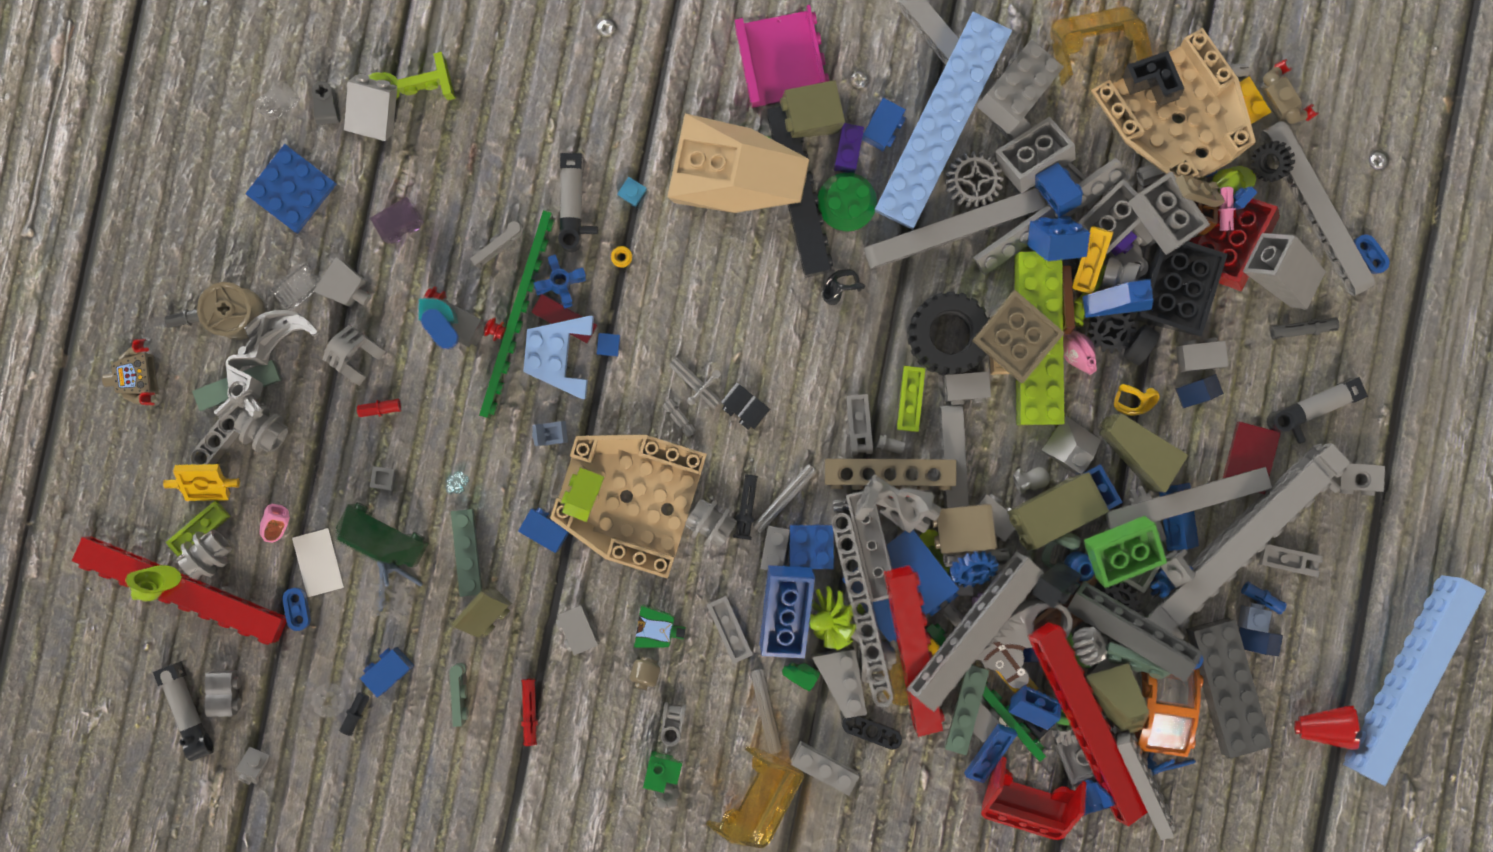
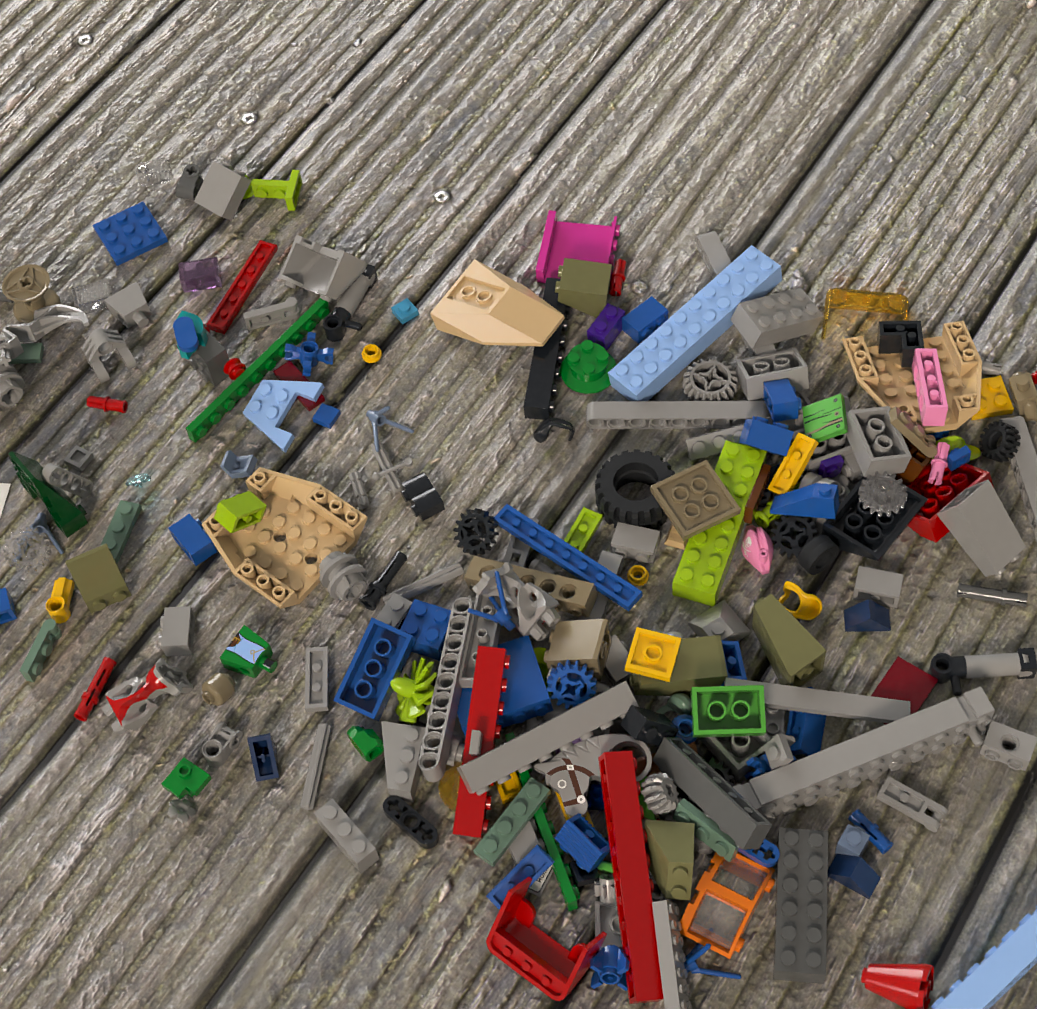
camera: 30 degrees right, 30 degrees down
clear yellow windscreen [706,746,803,848] -> none
none -> light grey beam [41,463,93,498]
none -> yellow piece [46,577,75,624]
none -> light grey hips [102,658,194,734]
none -> red tile [206,240,278,335]
none -> dark blue slope [247,733,279,782]
none -> light grey windscreen [278,235,368,303]
none -> sand blue plant [366,406,414,452]
none -> black gear [453,508,499,556]
none -> blue plant [468,571,516,632]
none -> light grey tile [469,730,483,756]
none -> blue plate [494,504,643,611]
none -> red axle [609,259,627,297]
none -> yellow plate [625,627,682,682]
none -> yellow plate [627,565,649,586]
none -> bright green tile [802,393,848,442]
none -> clear gear [858,471,908,517]
none -> bright pink brick [912,348,948,426]

